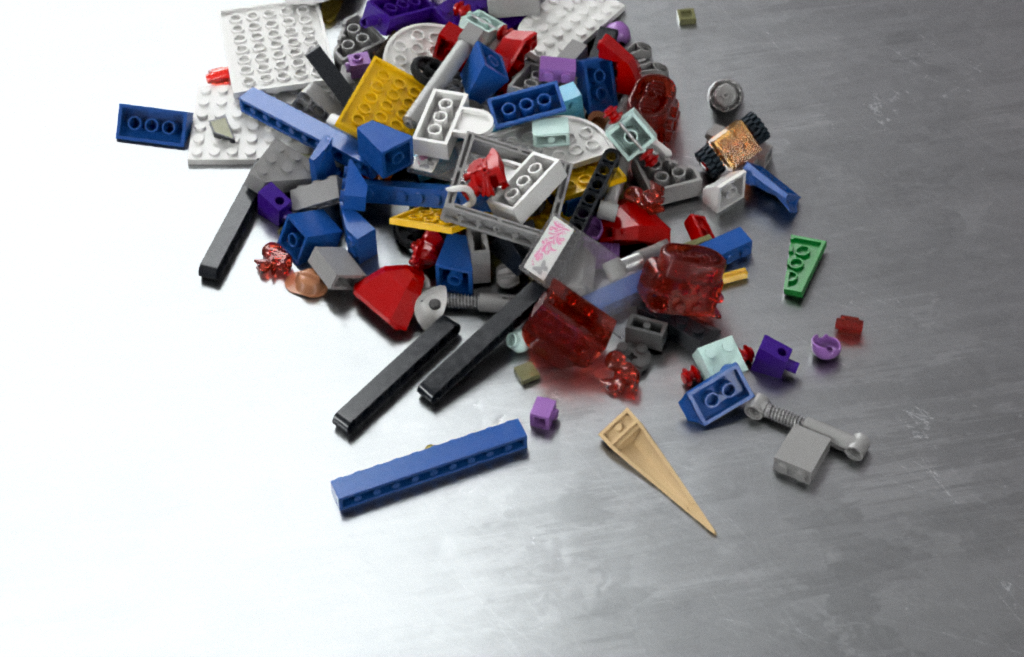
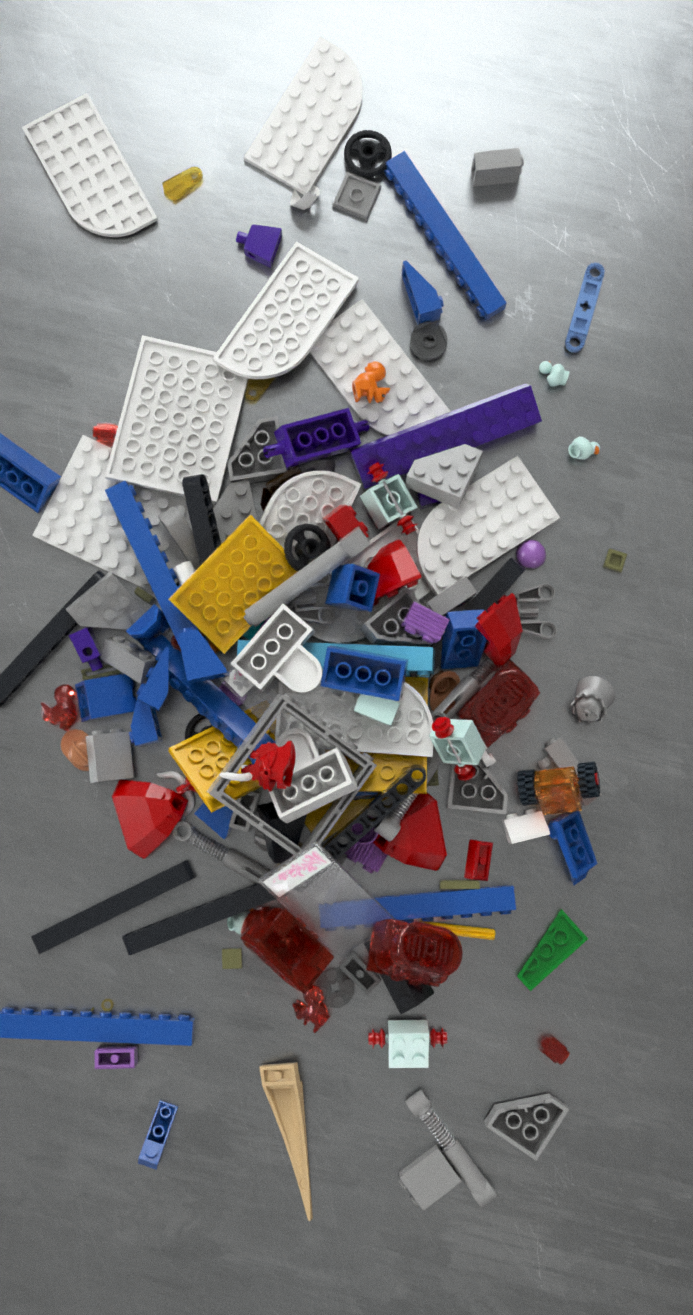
camera: 25 degrees right, 35 degrees up
tile [209,117,236,143] -> none
medium lavender brick [345,51,371,79] -> none
white piece [414,285,447,331] -> none
medium lavender brick [530,396,559,431] -> none
light grey piece [602,239,675,282] -> none
clear red animal [623,180,665,215] -> none
blue slope [678,362,755,427] -> none
dark purple torso [751,335,800,378] -> none
medium lavender hair [811,334,841,360] -> none
none -> medium lavender brick [94,1044,138,1069]
none -> blue slope [138,1100,178,1170]
none -> light grey brick [484,1093,569,1161]

